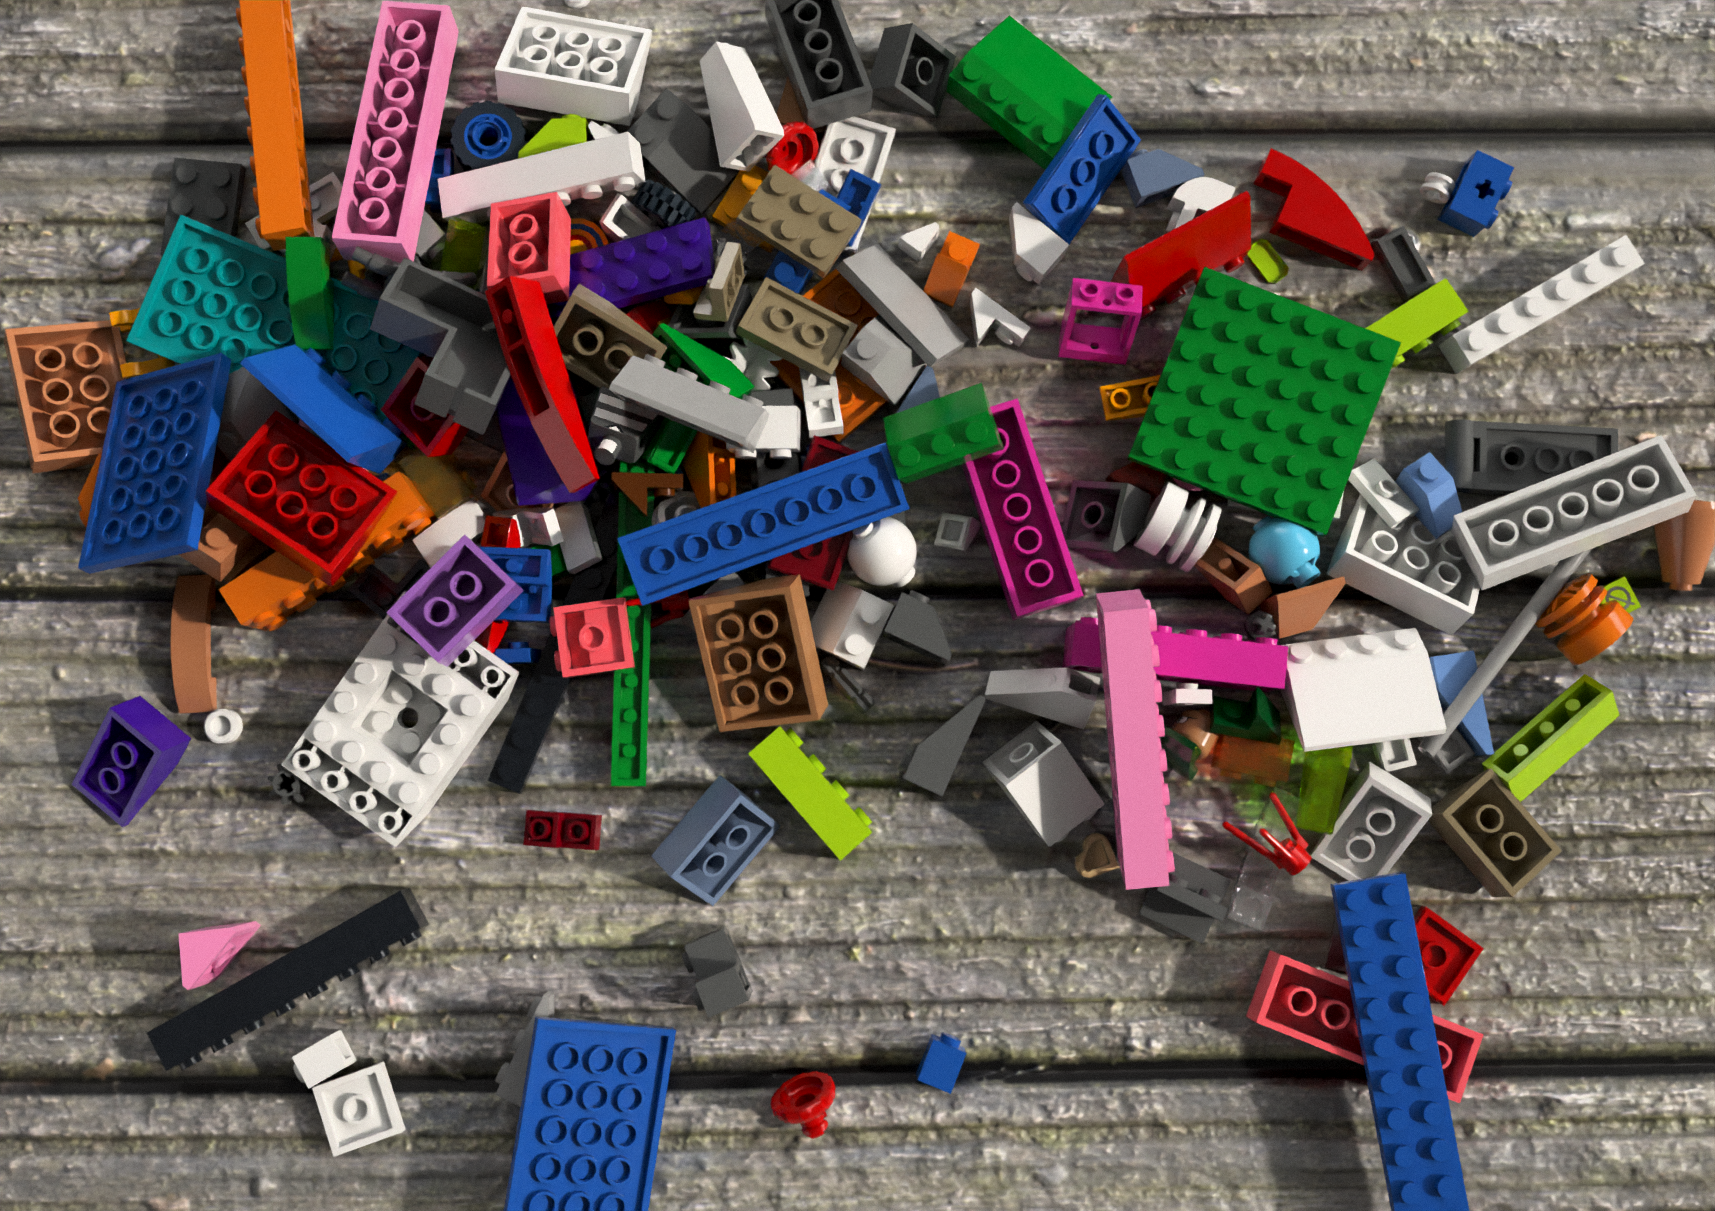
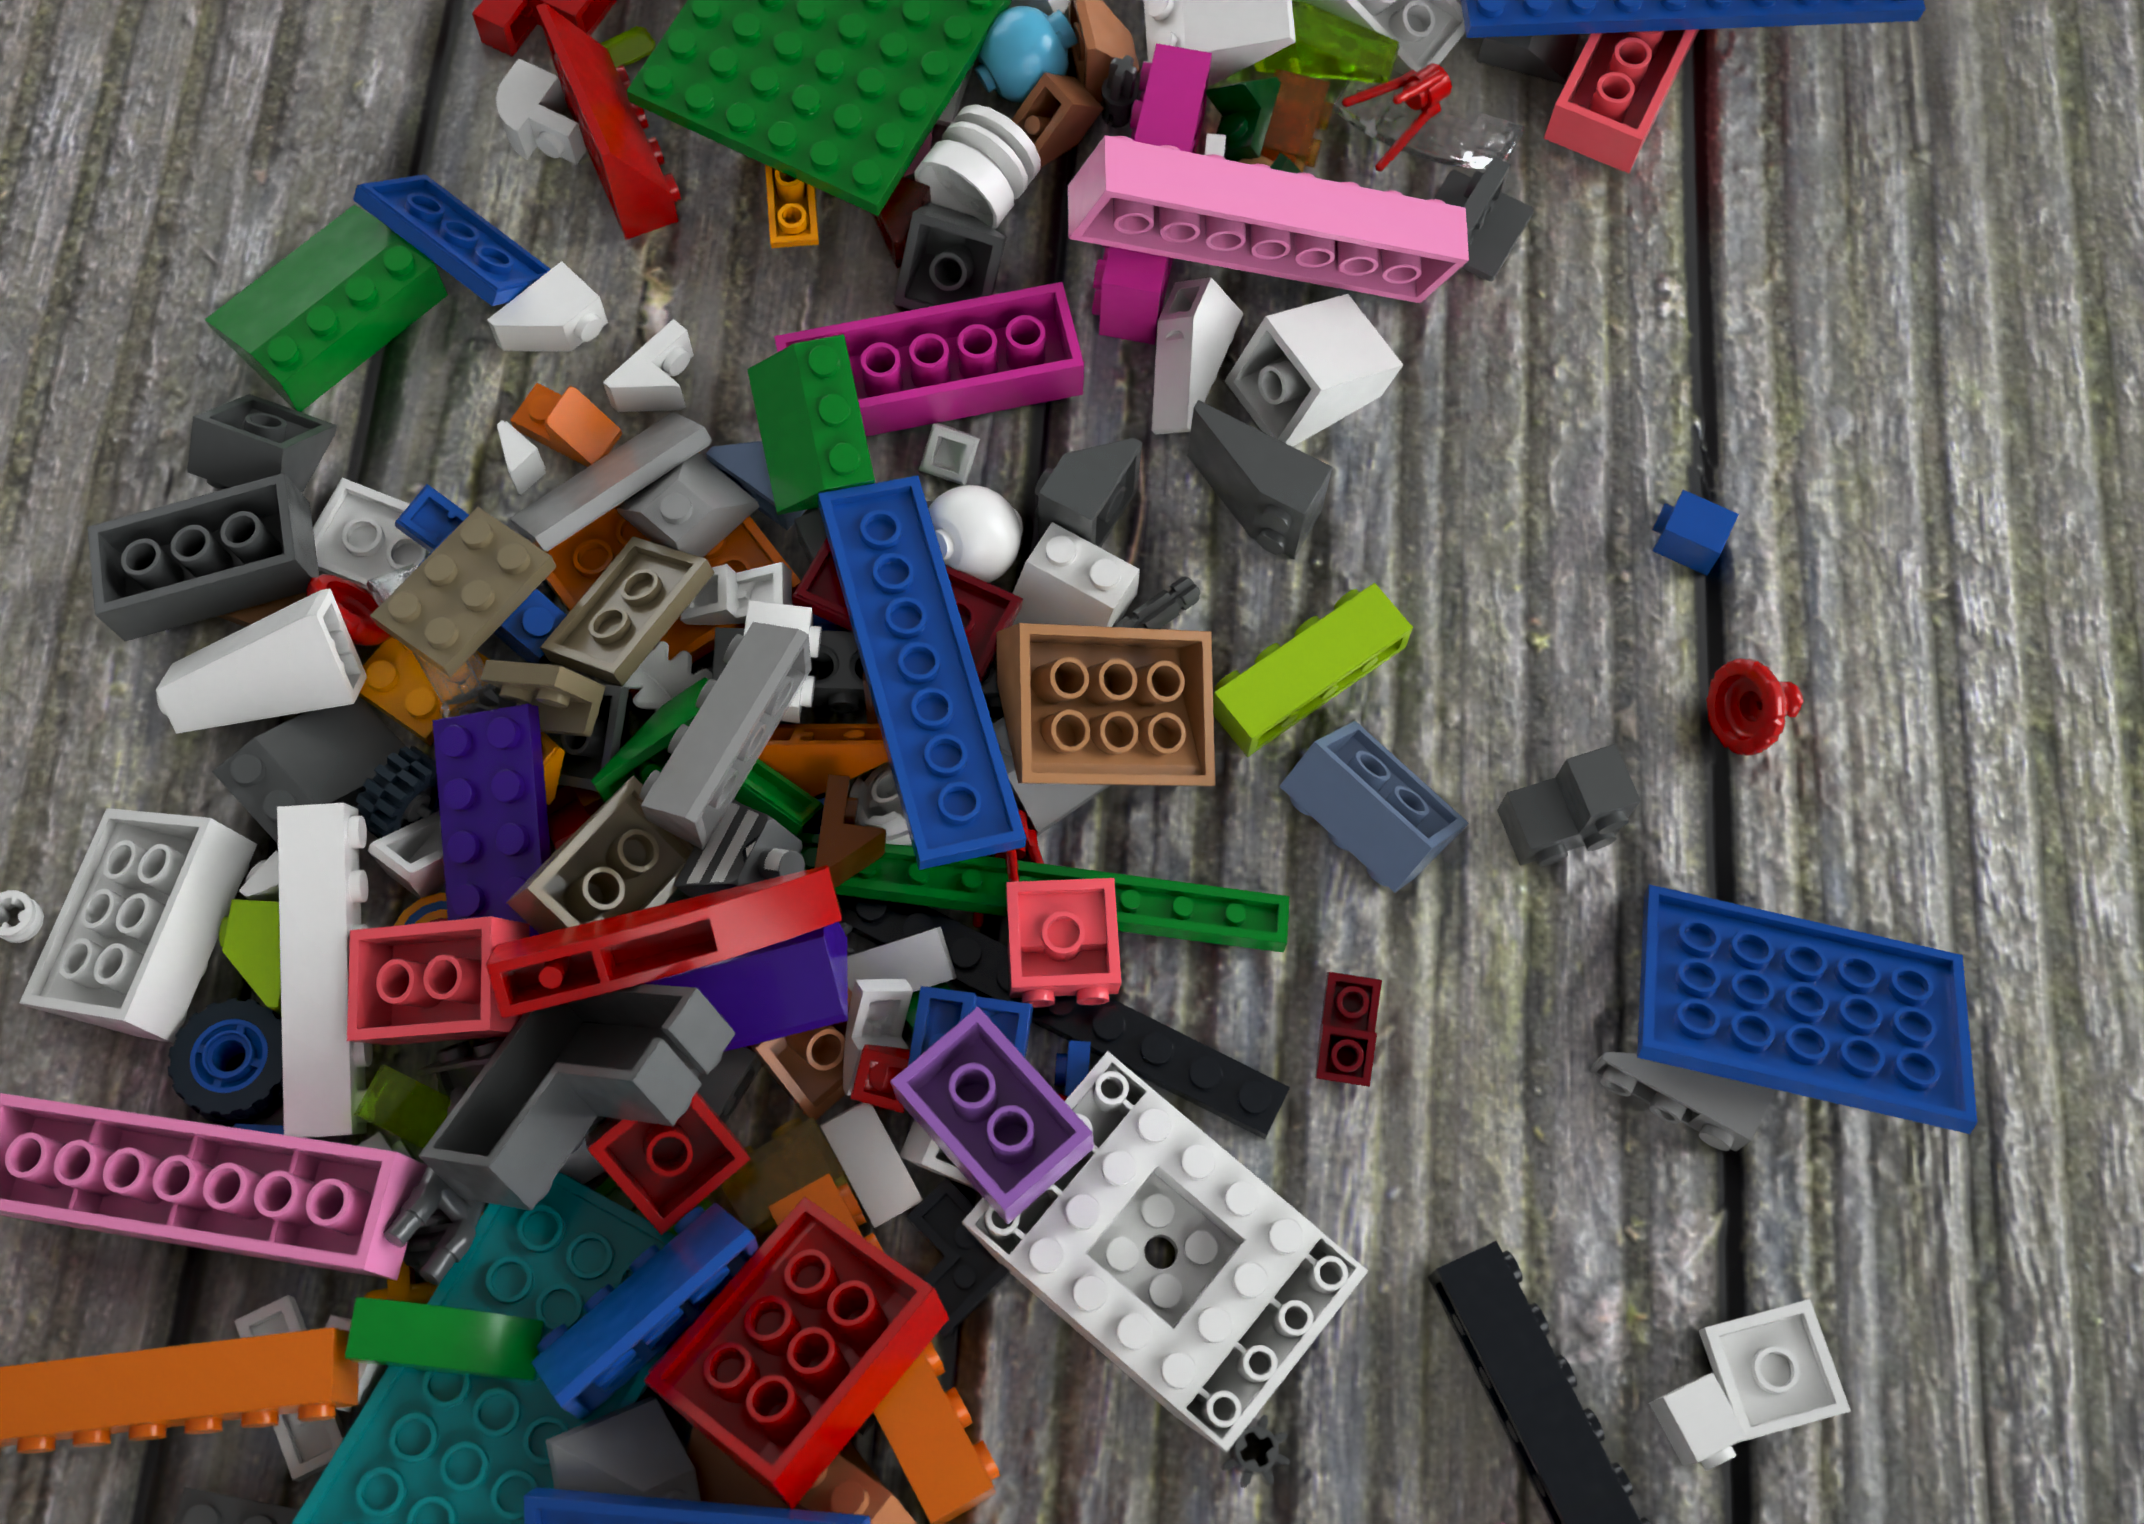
camera: 85 degrees left, 15 degrees down
dark pink window [1058,278,1143,365] -> none
tan tile [1074,833,1119,878] -> none
sand blue slope [1122,149,1205,208] -> none

